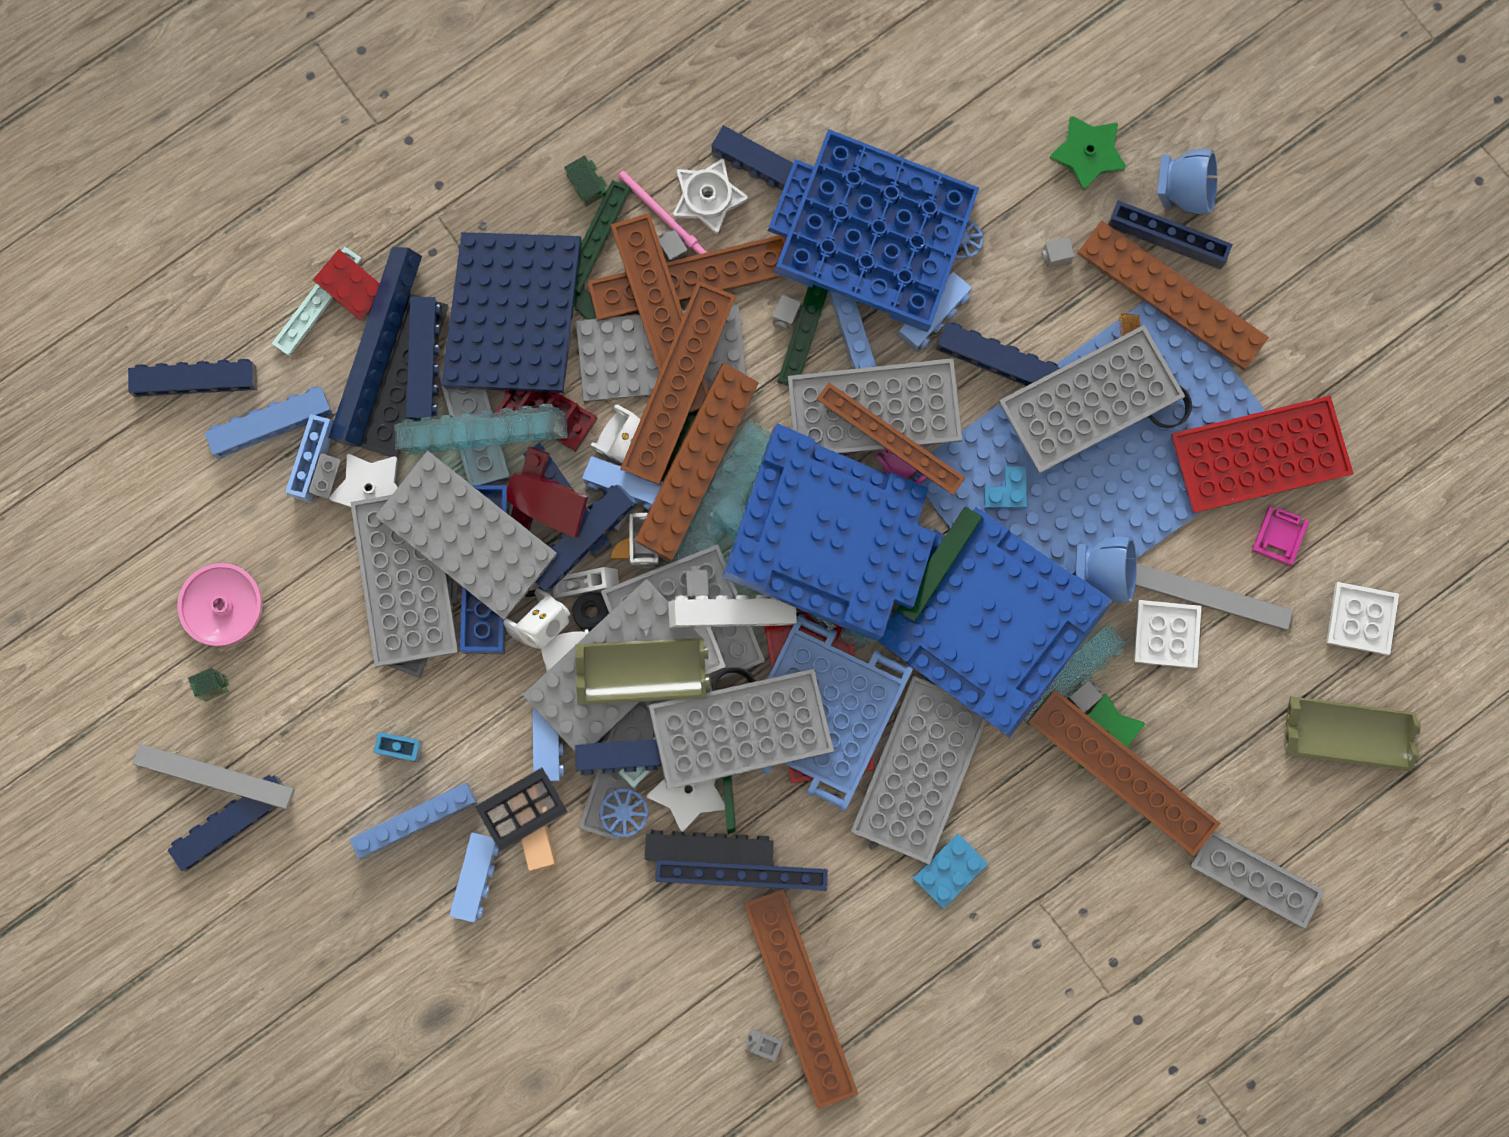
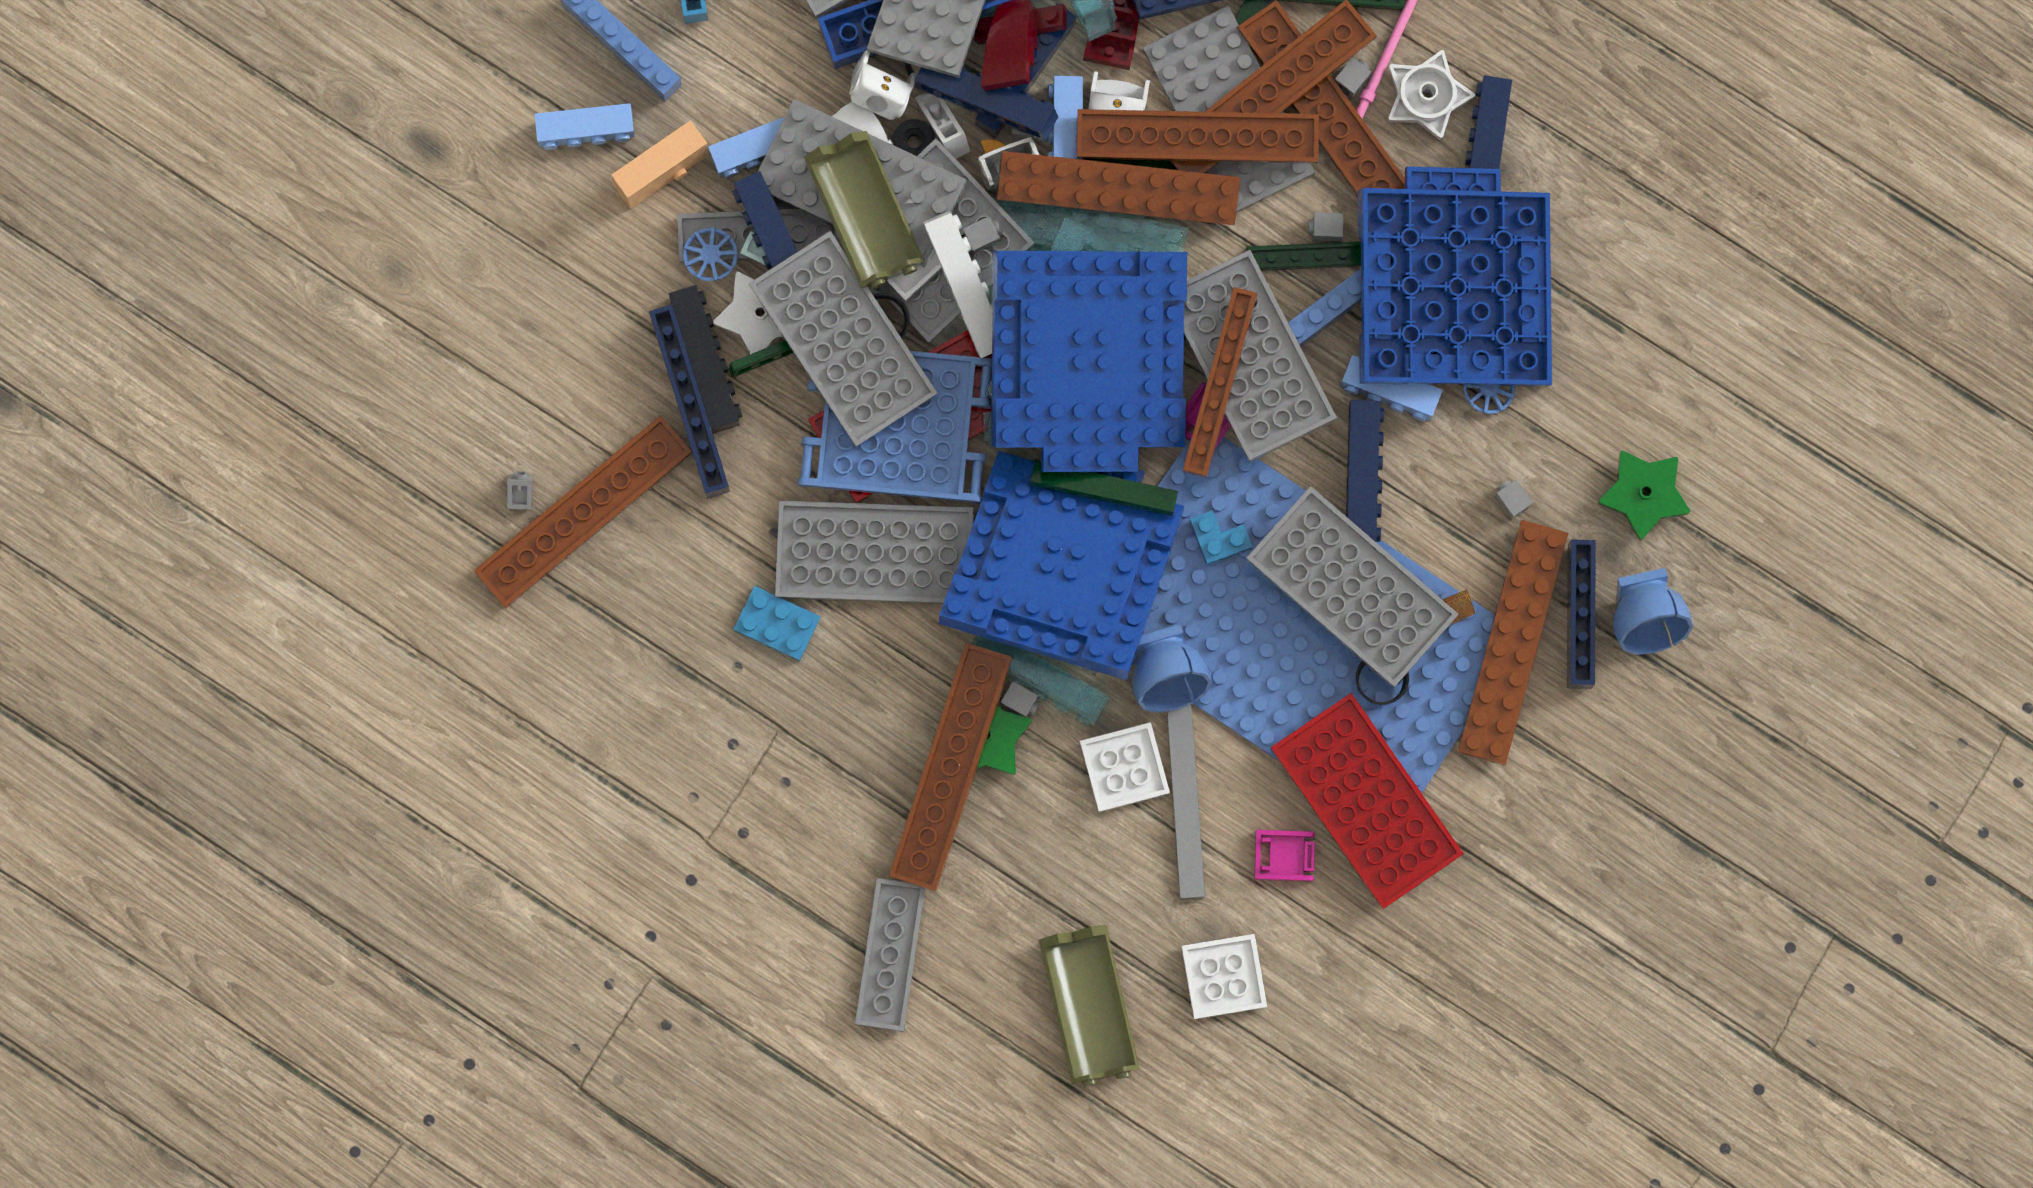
camera: 65 degrees right, 0 degrees up
black piece [475,767,568,852] -> none

